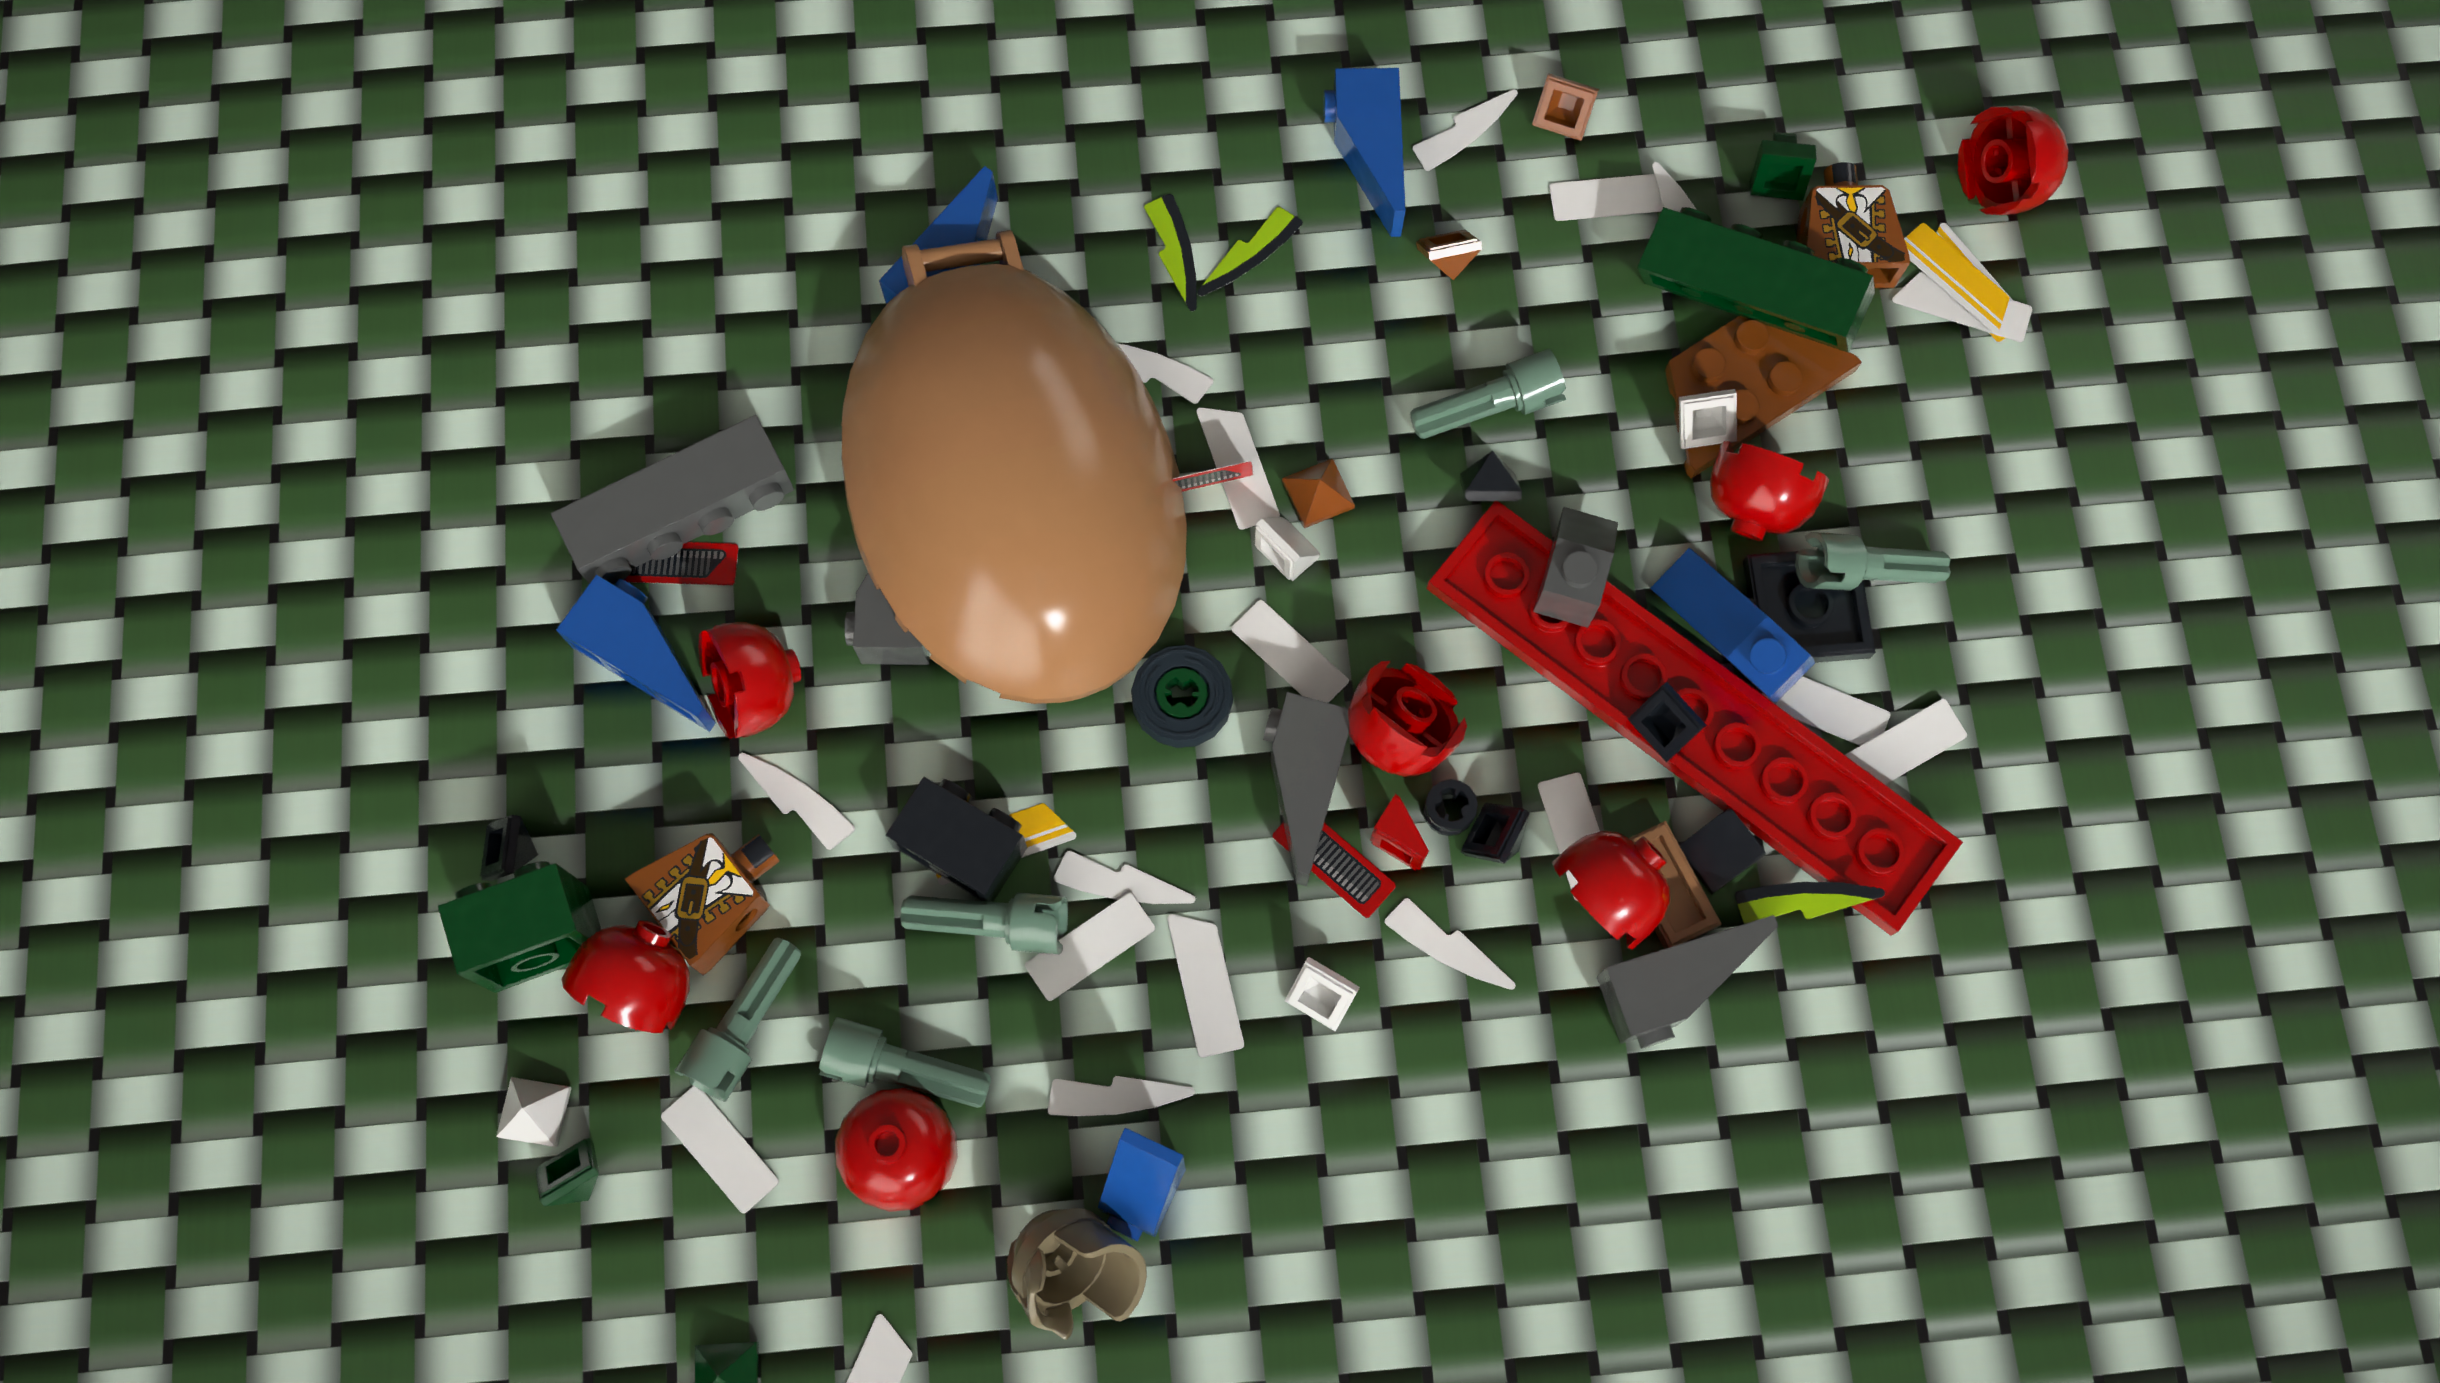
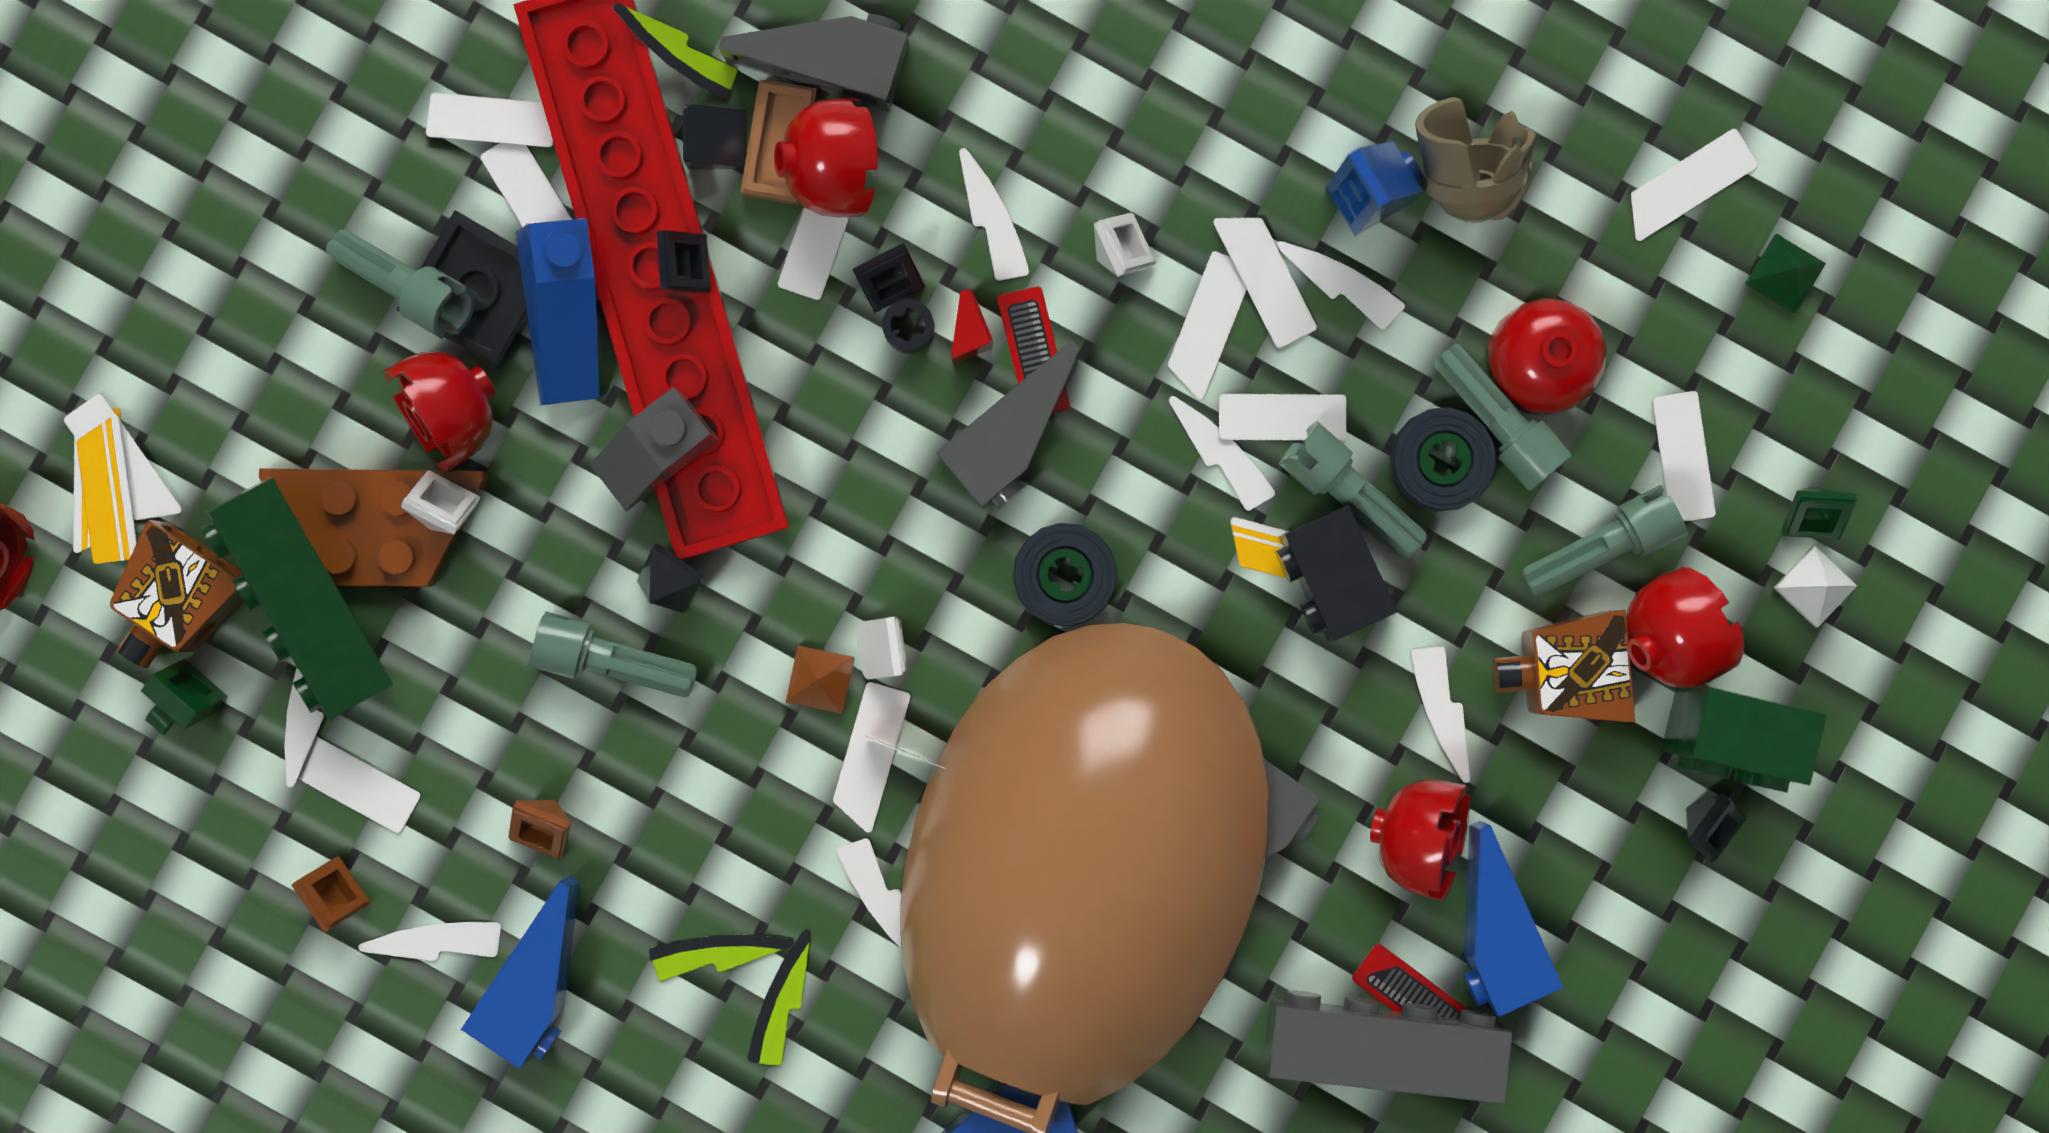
camera: 145 degrees left, 15 degrees up
white sticker [1231,600,1349,703] -> none
red cylinder [1348,661,1467,777] -> none
none -> white sticker [1213,218,1317,348]
none -> black bush [1390,407,1496,512]

